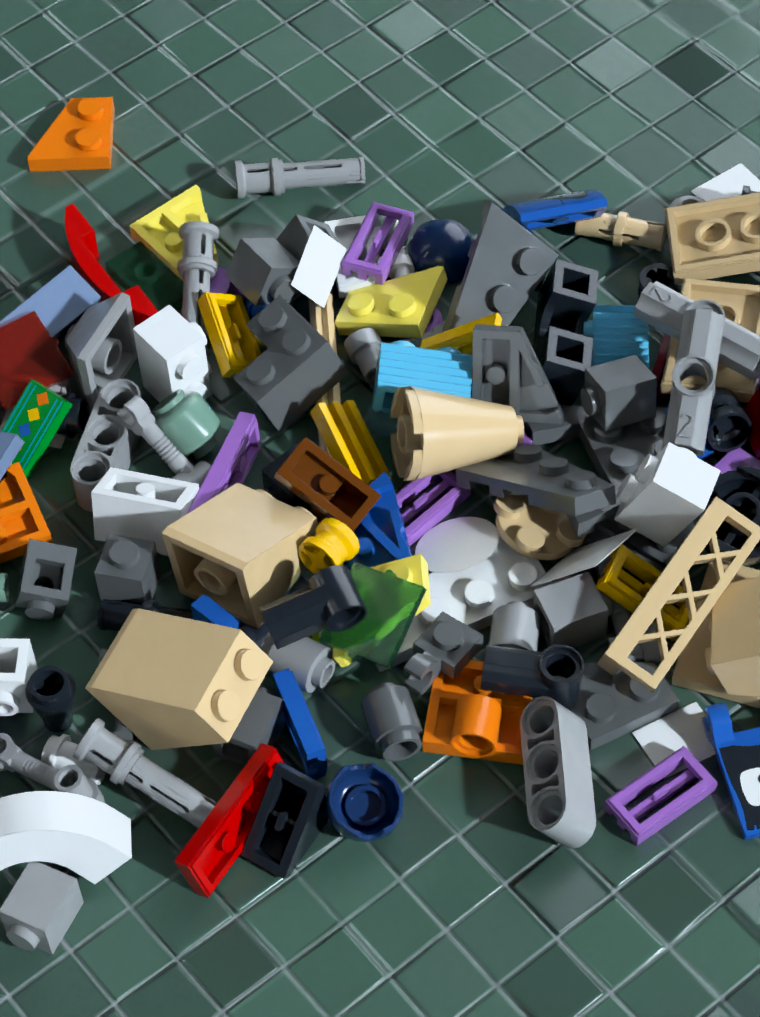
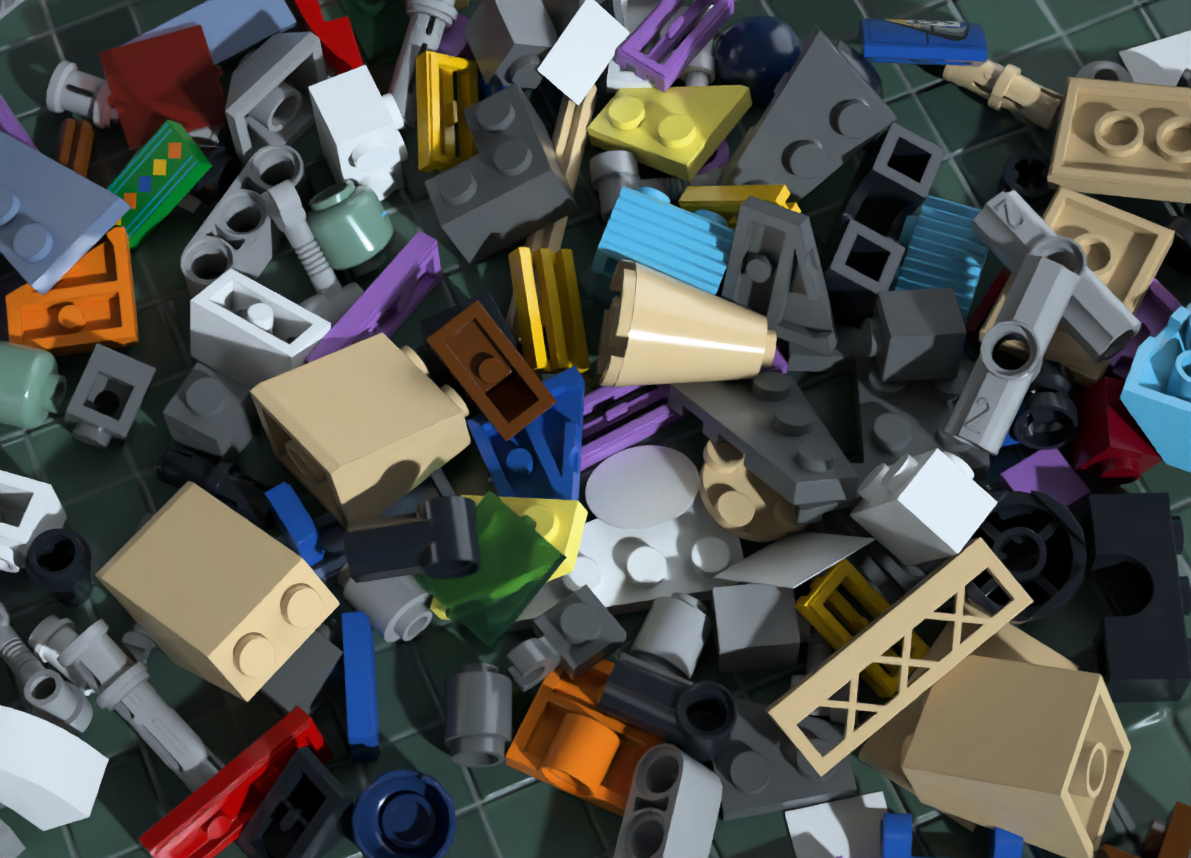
camera: 15 degrees right, 10 degrees up
yellow wheel [298,518,360,574] -> none

